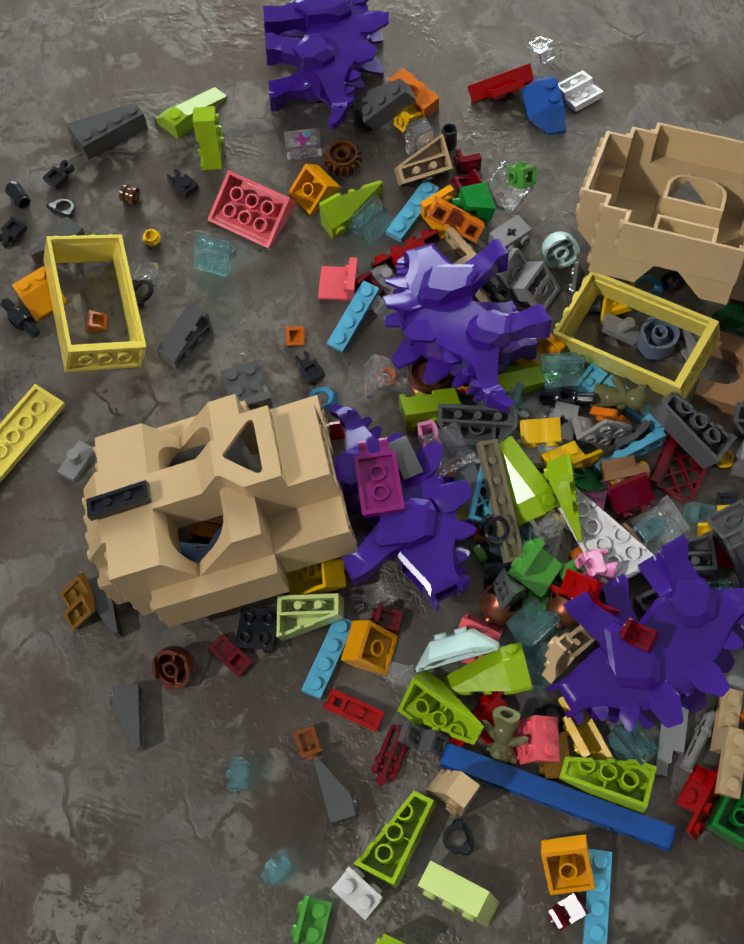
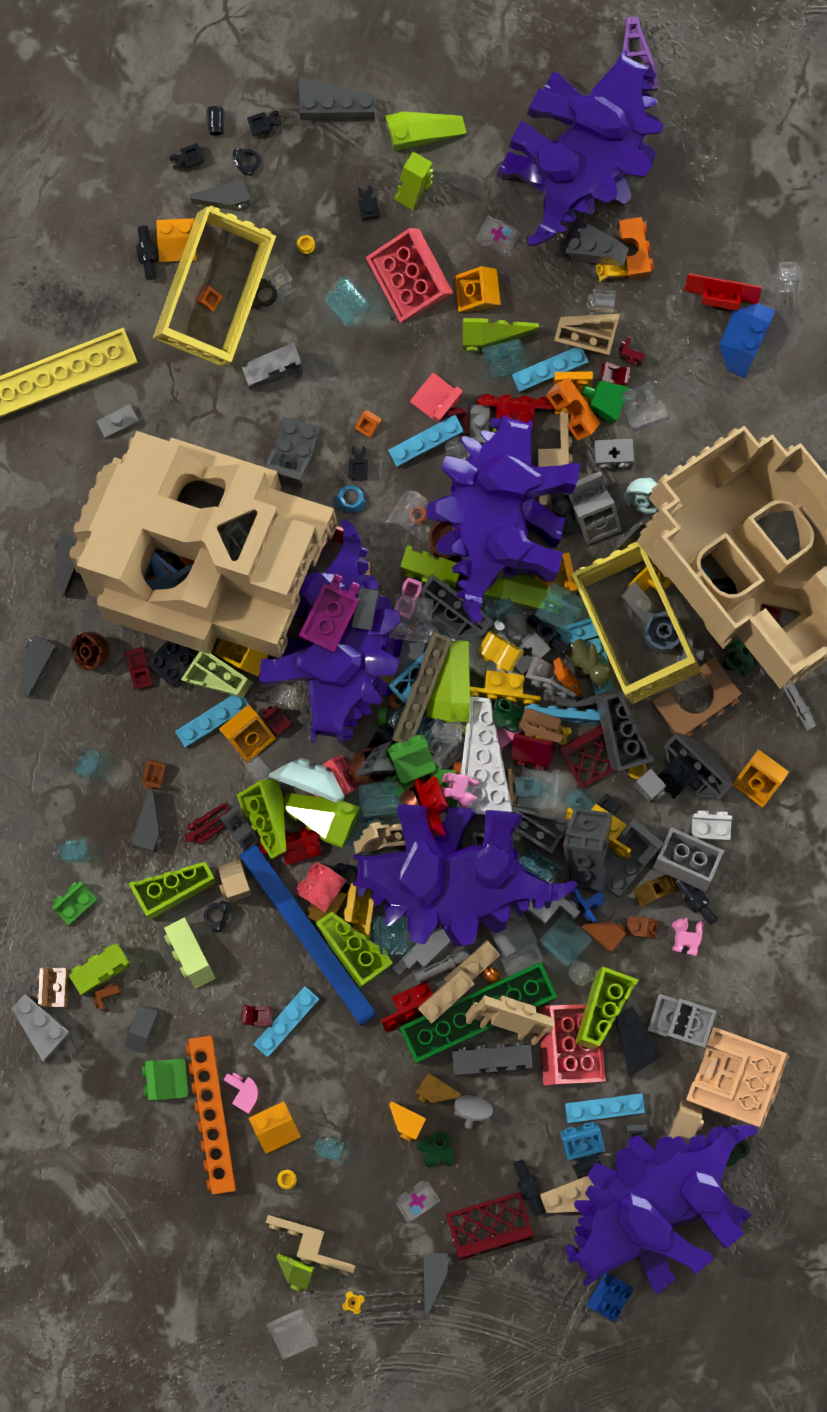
camera: 30 degrees right, 15 degrees up
pearl gold slope [60,573,95,630] -> none
black plate [86,480,152,521] -> none
reddish brown wheel [119,184,140,205] -> none
red plate [322,688,385,733] -> none
reddish brown gear [323,140,362,176] -> none
white bracket [331,866,383,921] -> none
black piece [441,123,457,151] -> none
black piece [481,513,510,548] -> none
olive piece [481,706,528,765] -> none
bright green brick [508,161,537,189] -> none
light orange slope [541,834,595,895] -> none
lime wedge [544,454,583,543] -> none
white slope [558,70,604,112] -> none
dark red bracket [620,618,660,654] -> none

